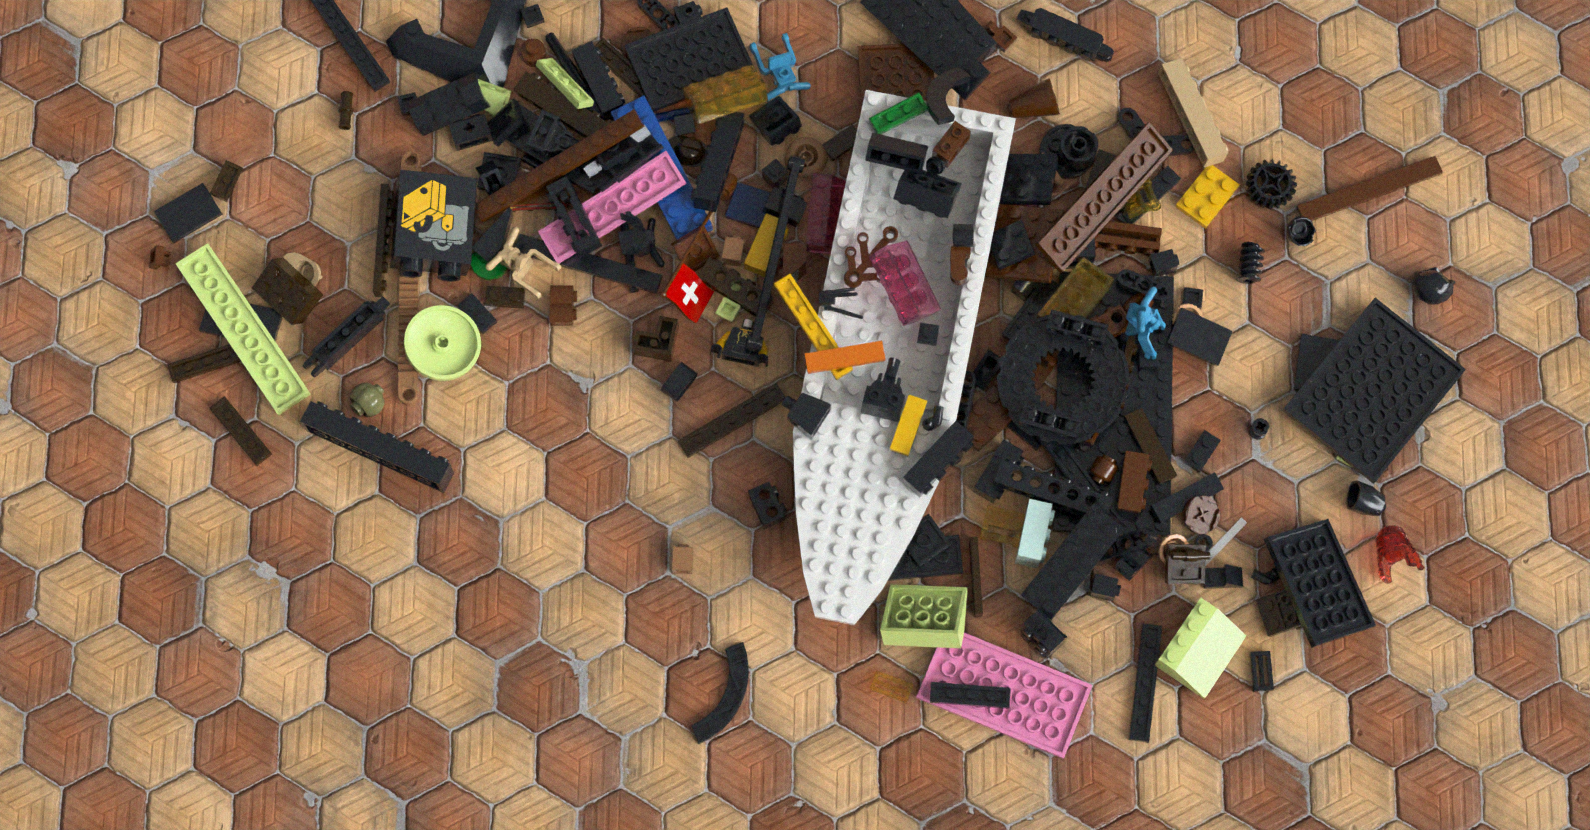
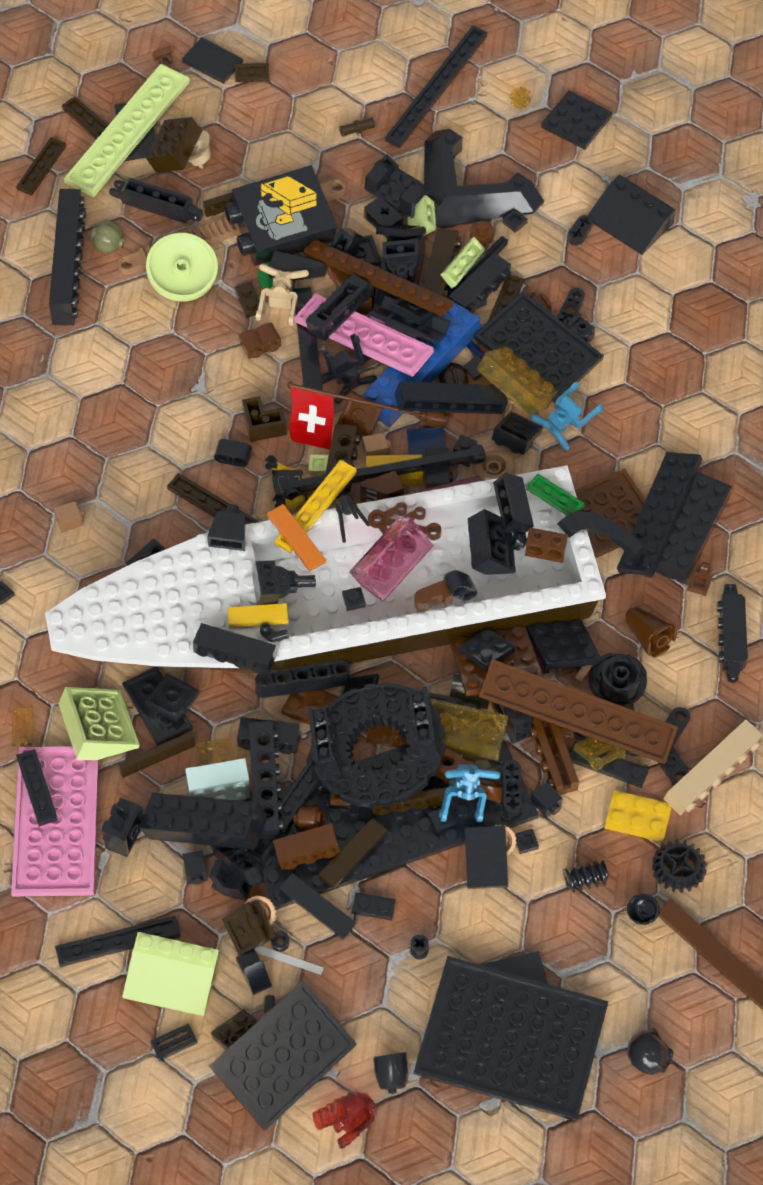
camera: 65 degrees right, 15 degrees down
black plate [458,293,497,334] -> none
tile [1183,495,1220,534] -> none

